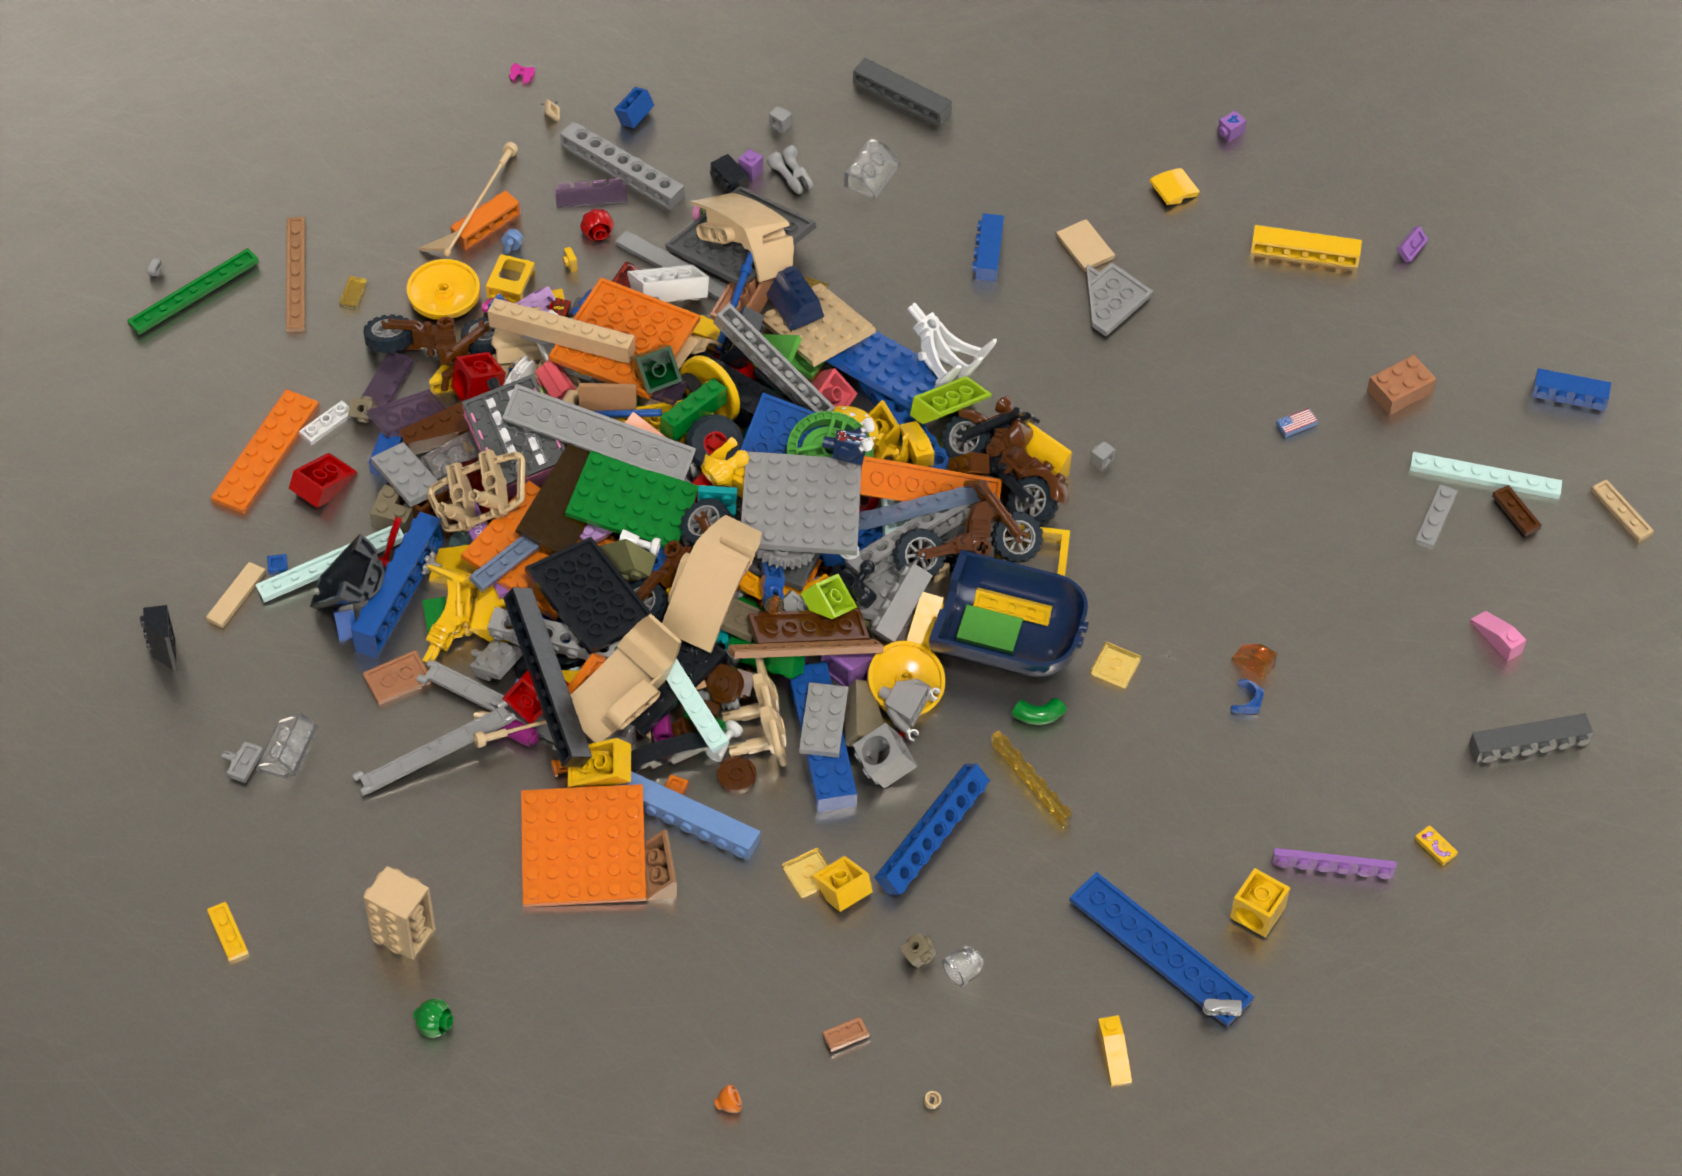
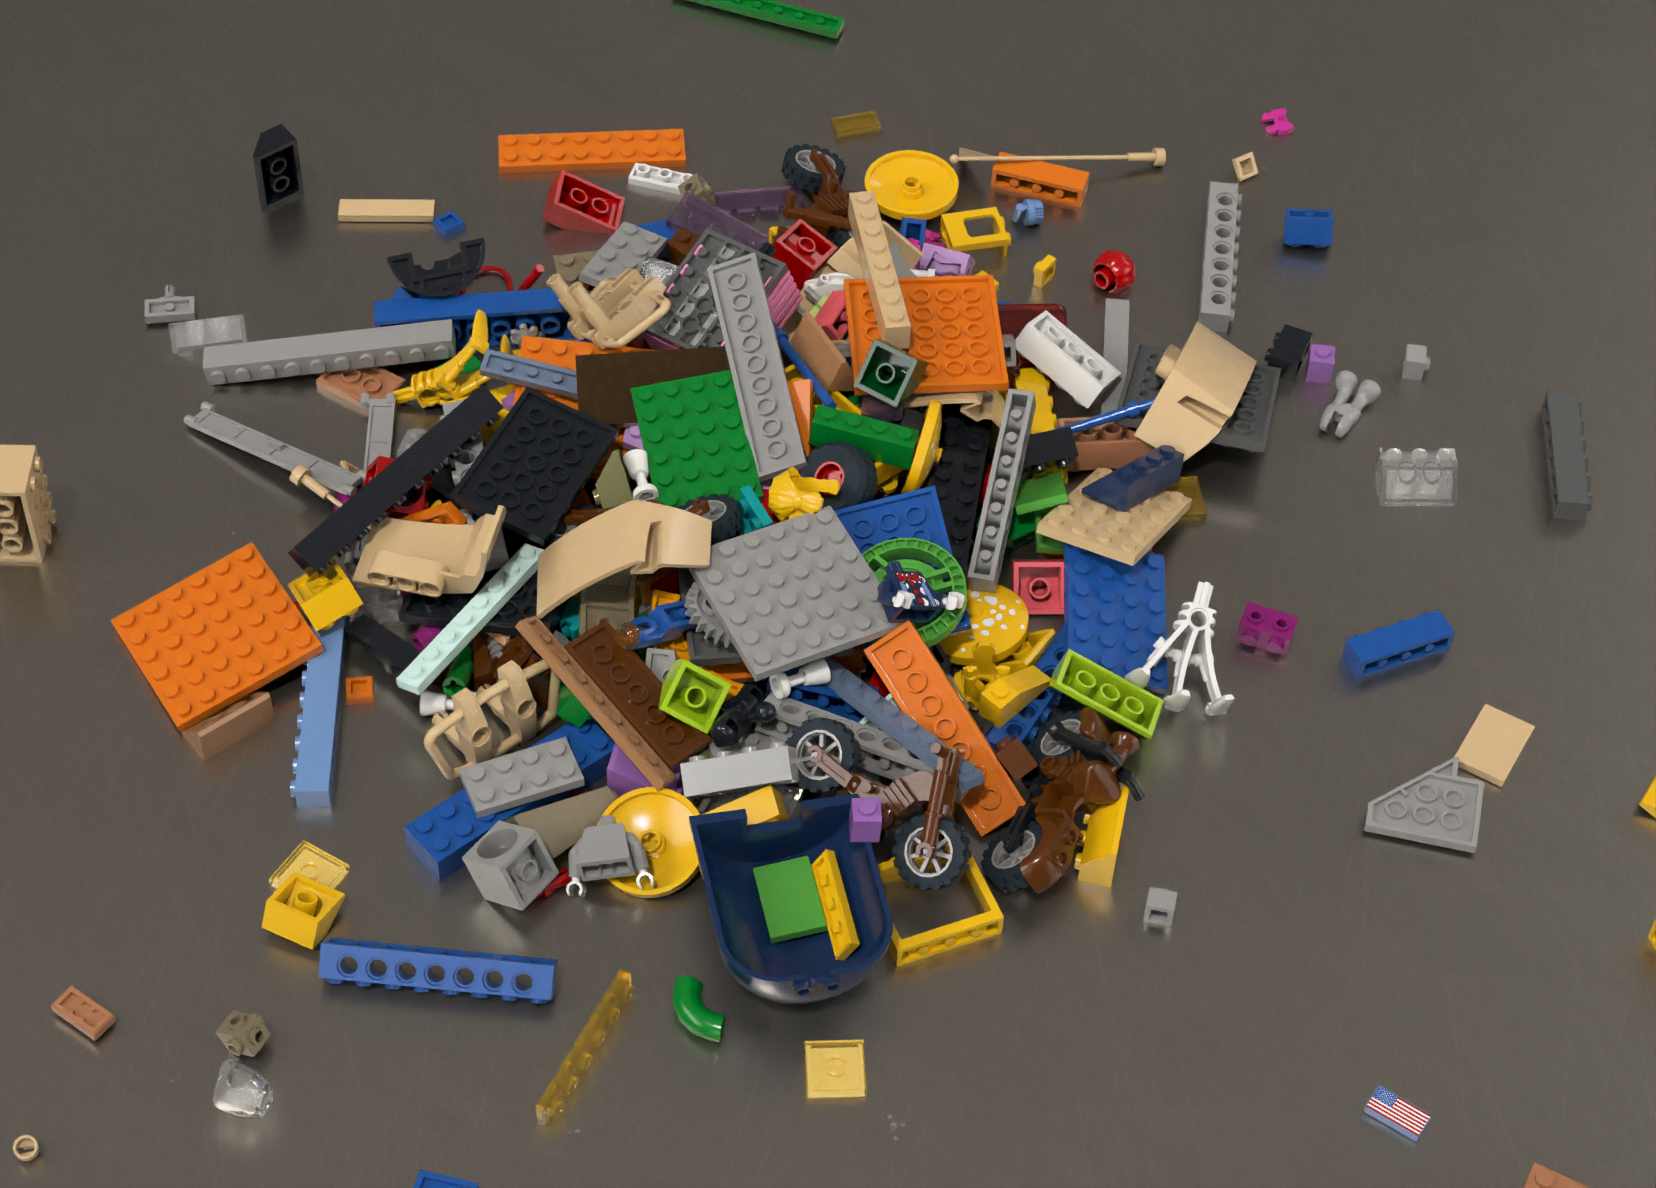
camera: 60 degrees right, 5 degrees down
light aqua plate [255,525,404,603] -> none
medium nougat tile [286,217,305,333] -> none
clear purple windscreen [555,178,628,208] -> none
reddish brown tile [717,756,757,794] -> none
none -> light grey brick [203,319,456,386]
none -> medium lavender brick [849,798,882,842]
none -> magenta brick [1236,602,1299,657]

